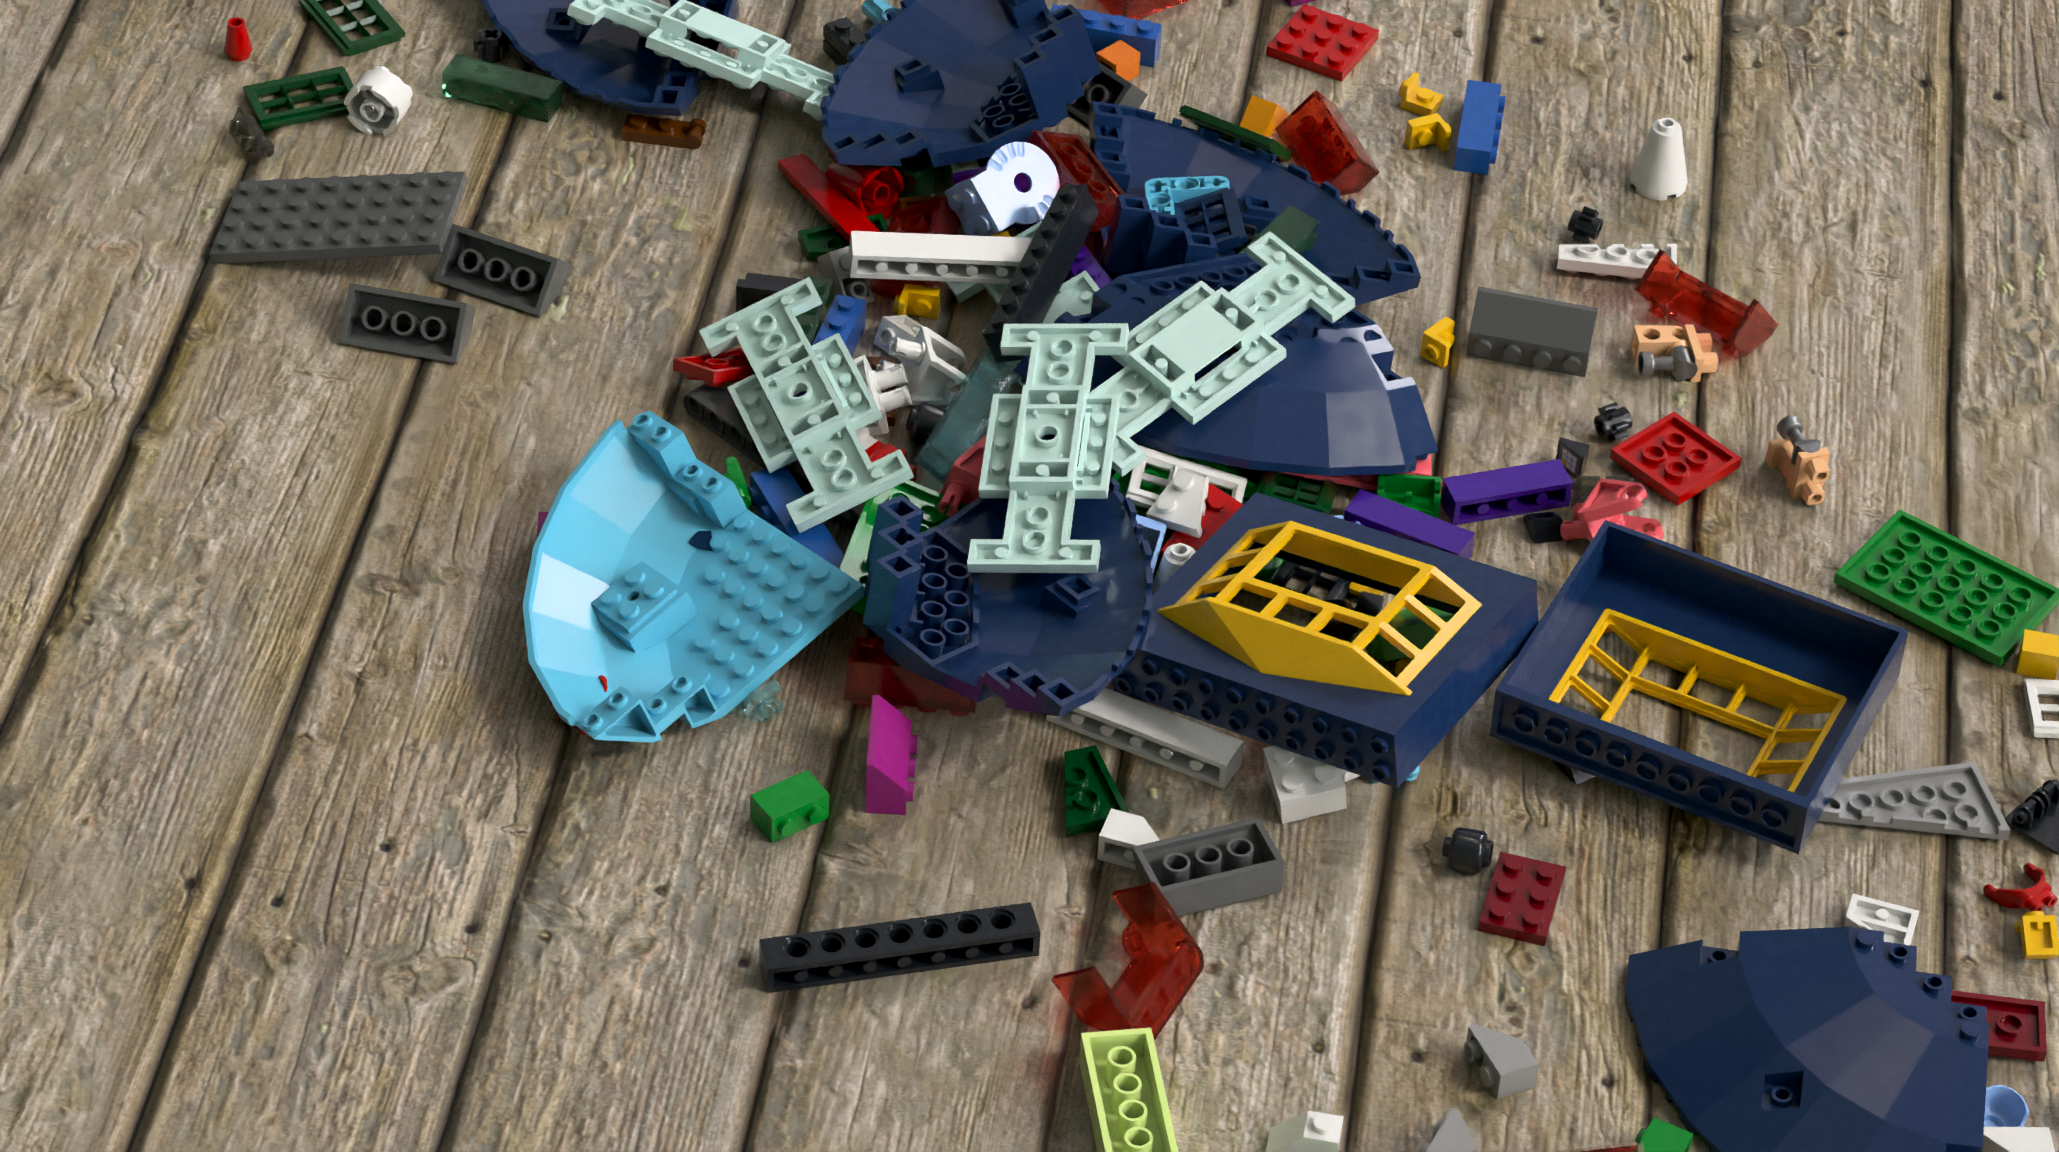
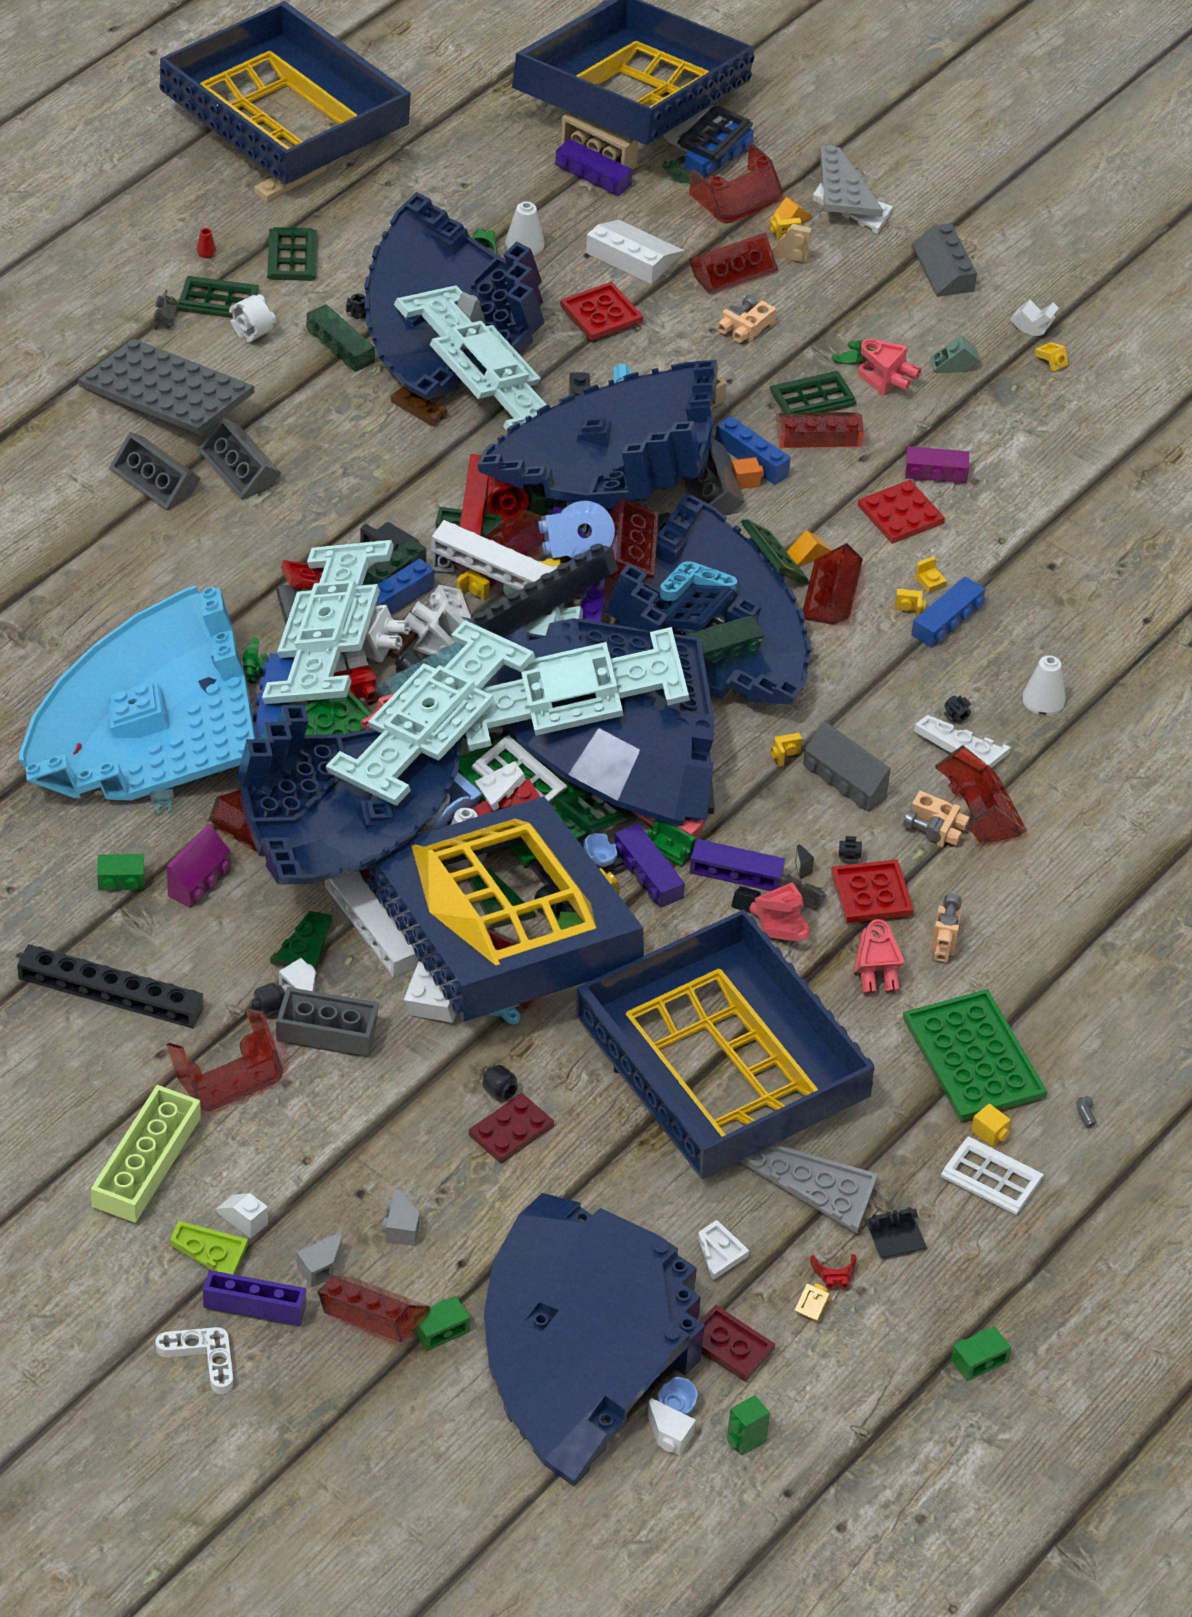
camera: 30 degrees right, 5 degrees up
none -> black head [251,982,285,1017]
none -> coral piece [853,919,904,994]

